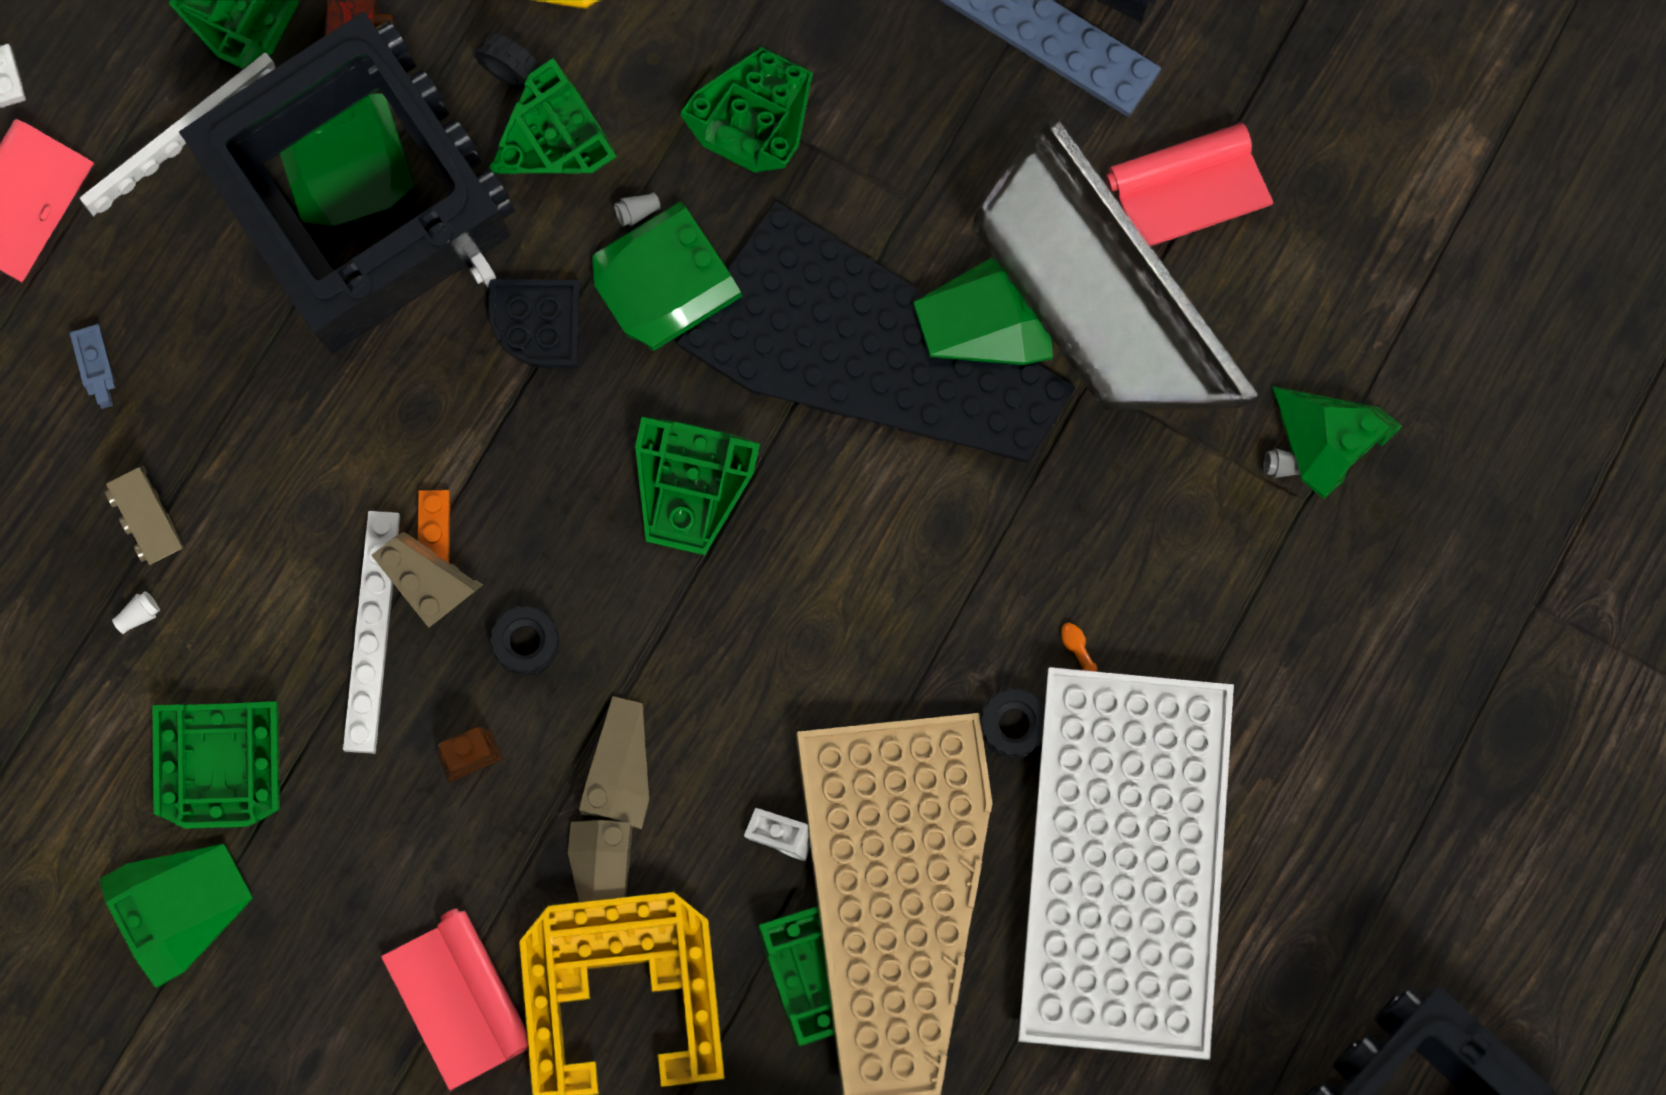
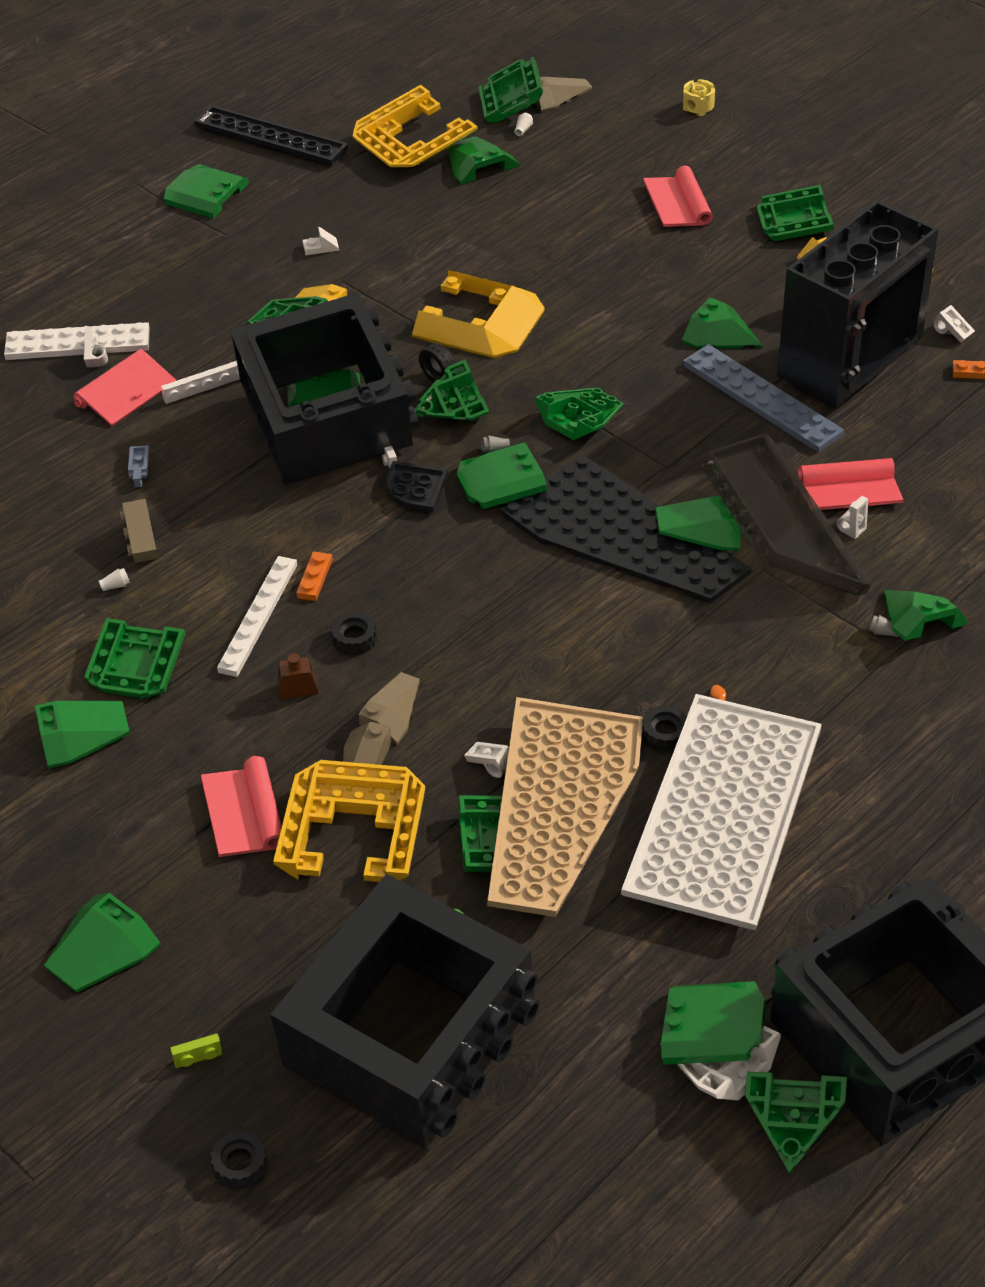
camera: 15 degrees right, 30 degrees down
dark tan wedge [371,532,483,628] -> none
green wedge [635,417,760,555] -> none
none -> white plate [837,496,868,539]

